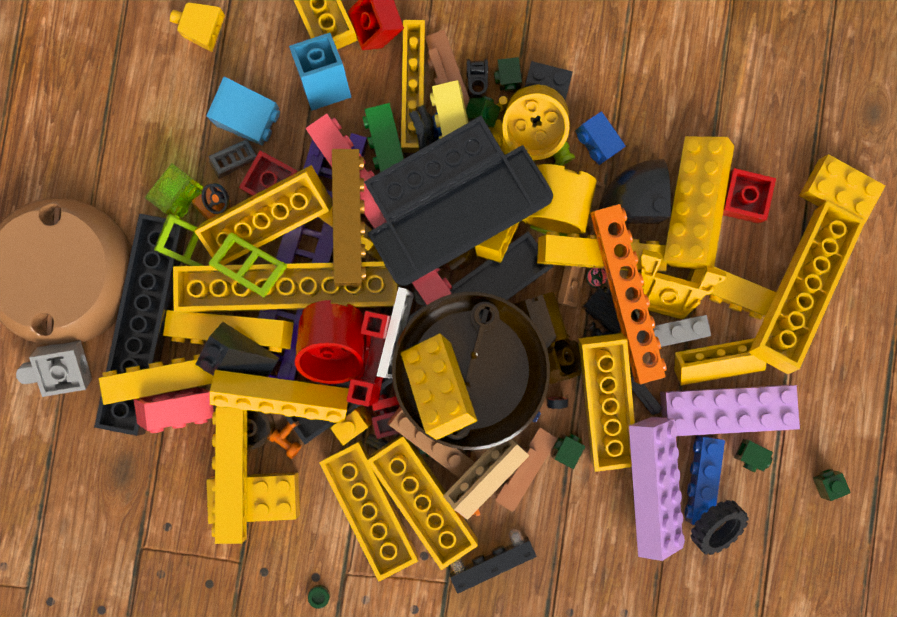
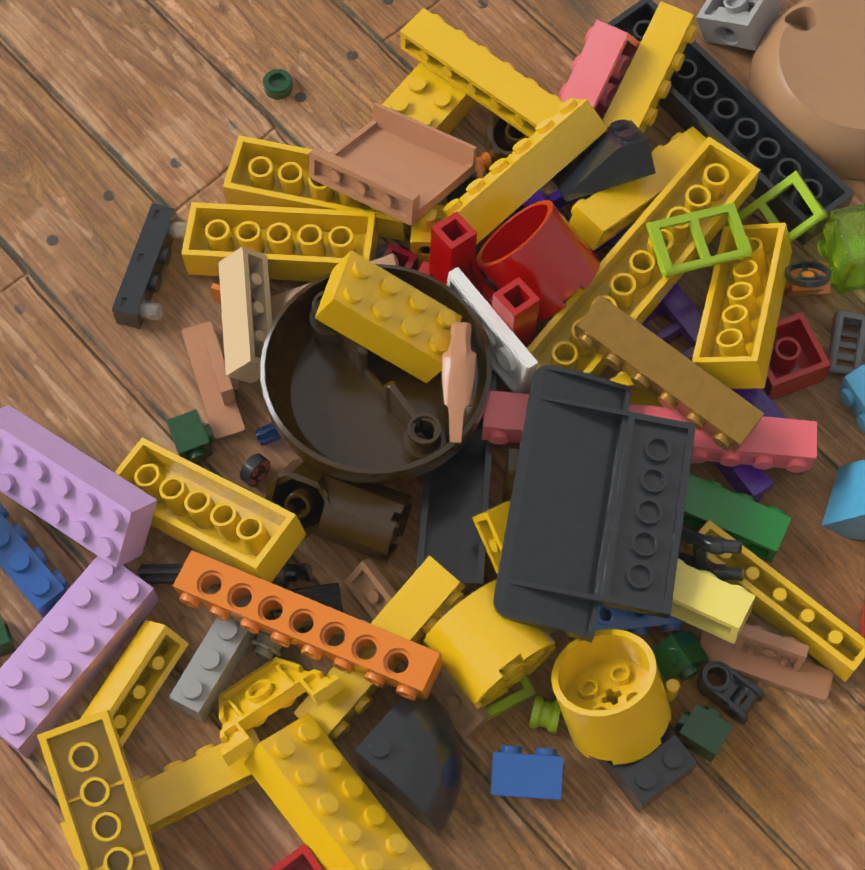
camera: 130 degrees right, 20 degrees down
none -> nougat panel [309,102,477,226]
none -> nougat animal [442,322,477,443]

